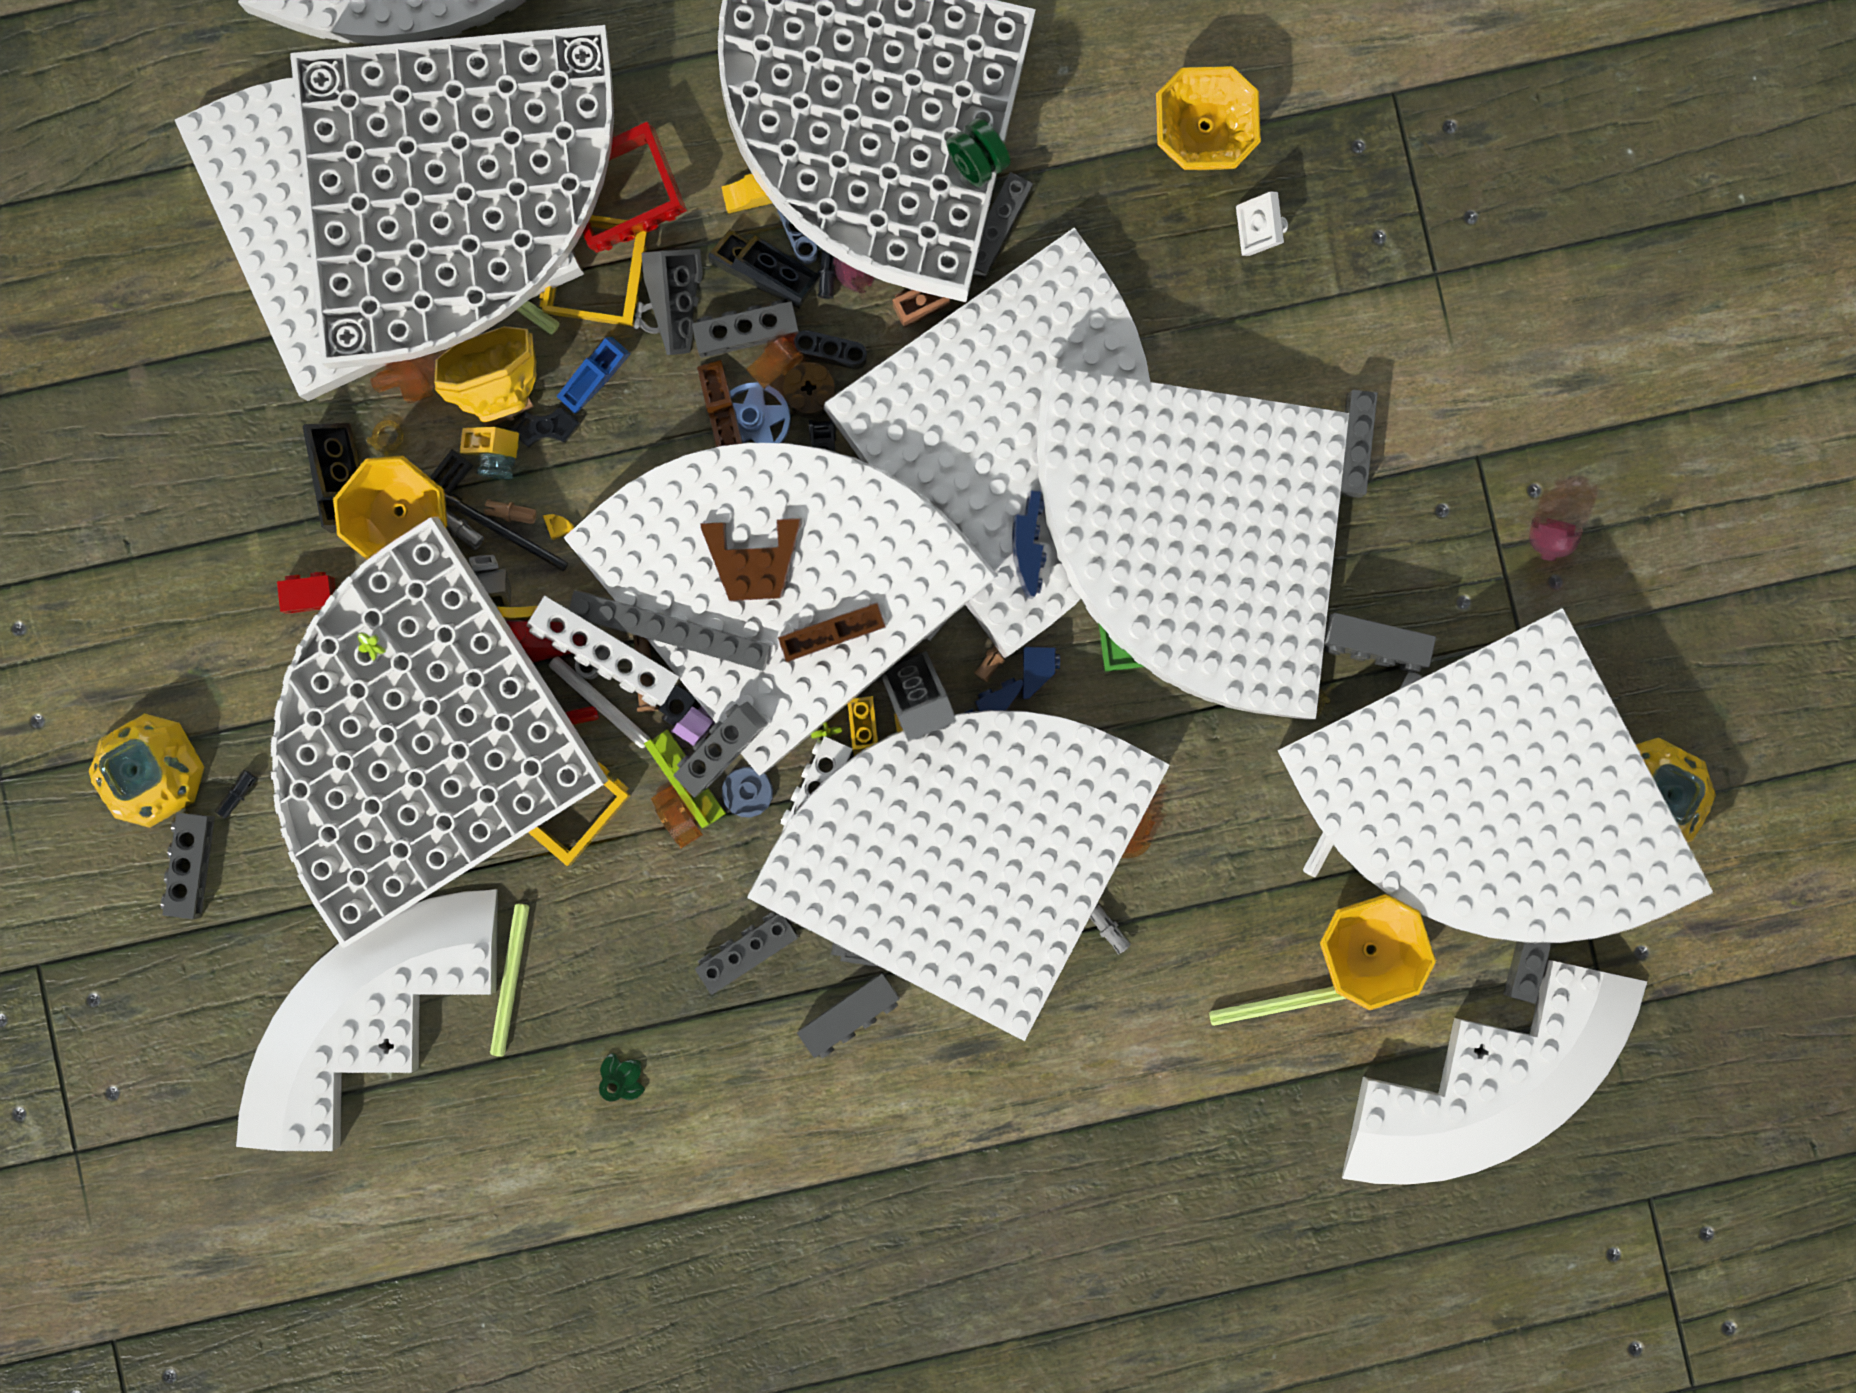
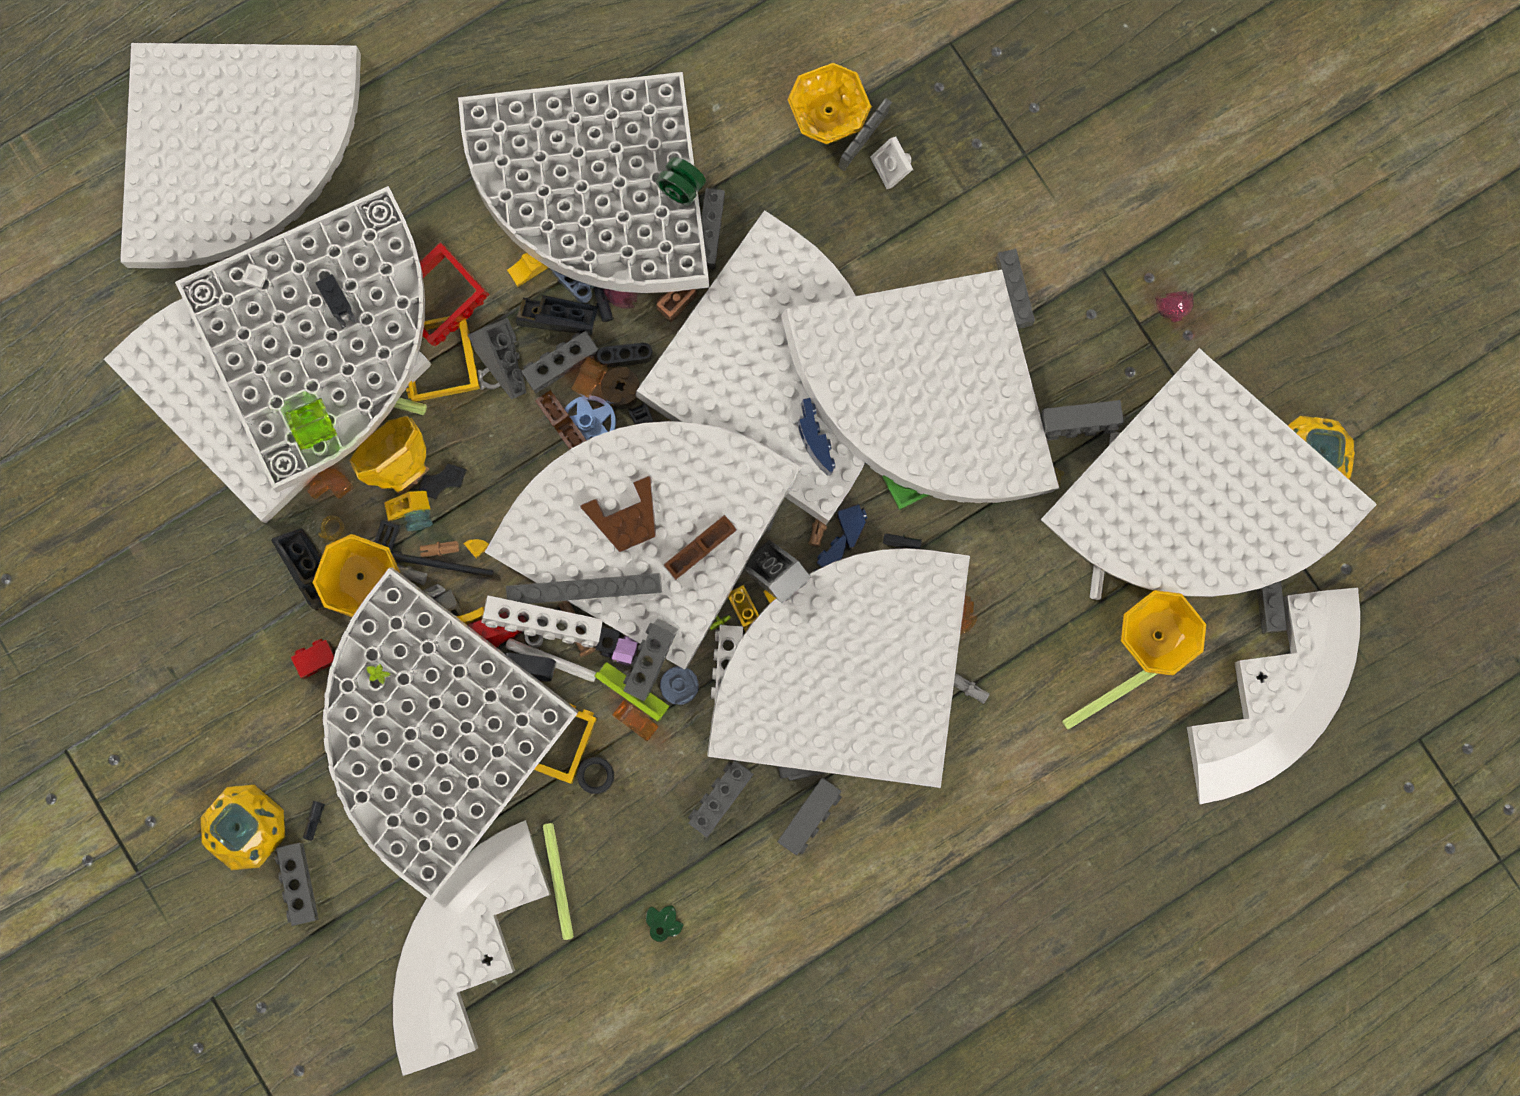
camera: 25 degrees left, 5 degrees down
blue slope [556,337,631,413] -> none
none -> white tile [242,264,268,290]
none -> clear neon green slope [285,398,337,450]
none -> black hinge [315,274,357,329]
none -> black beam [504,653,556,682]
none -> black tyre [577,757,614,794]
none -> dark grey hinge [838,98,892,171]
none -> black axle [883,533,922,550]

